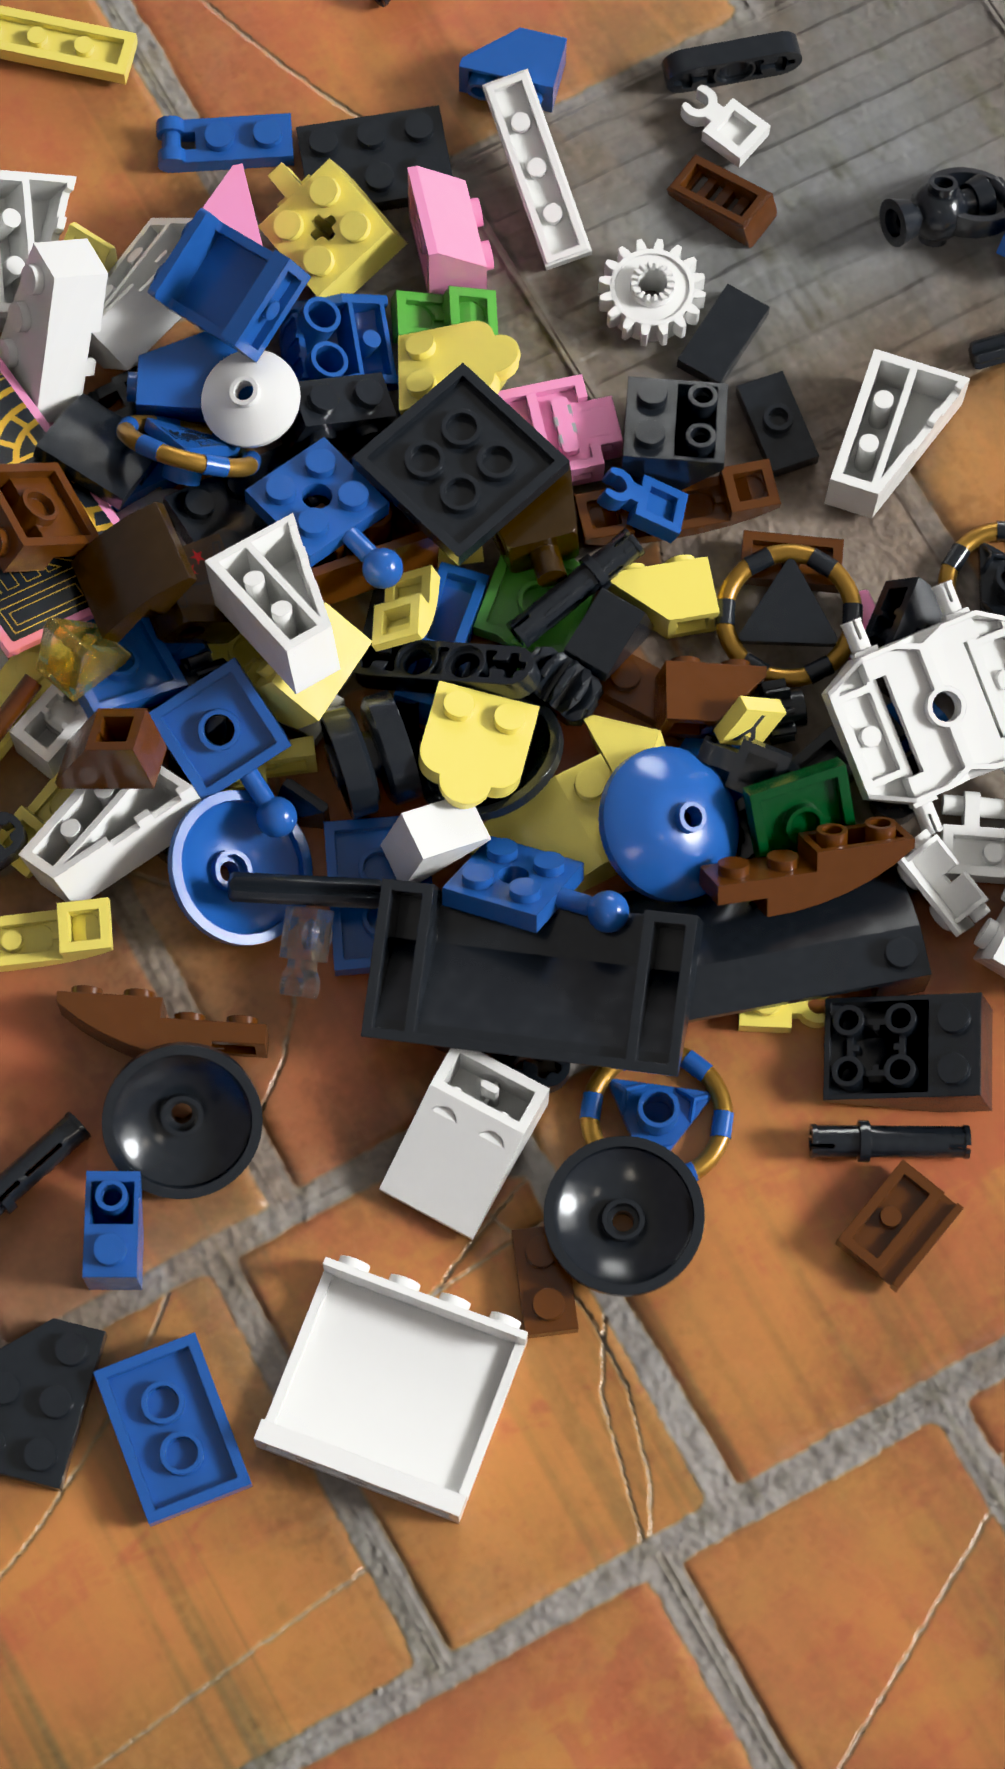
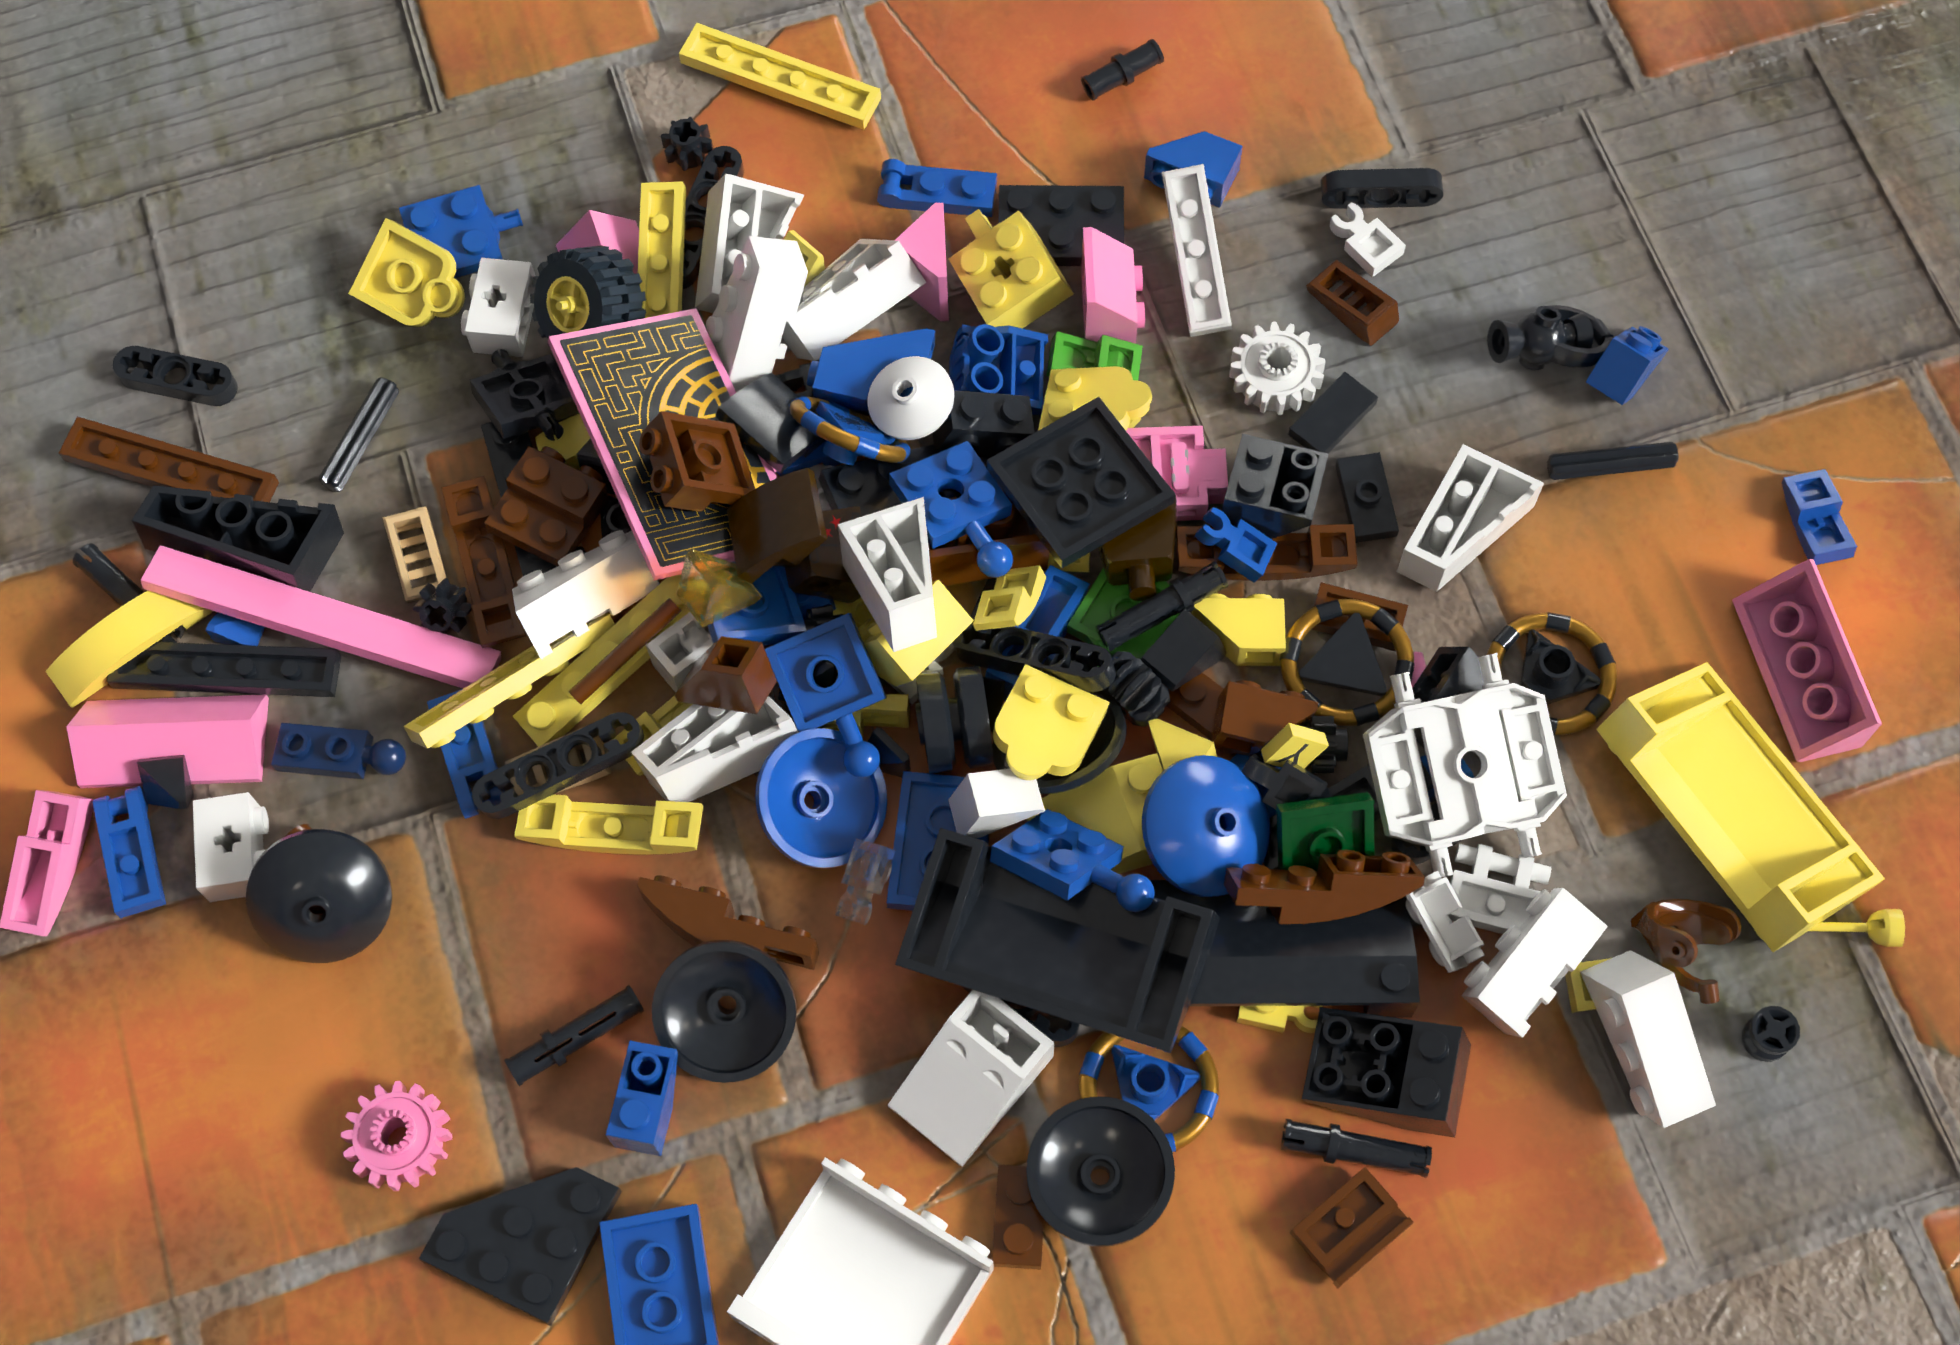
camera: 15 degrees right, 5 degrees down
blue panel [148,208,311,363] -> none
black axle [228,872,382,909] -> none

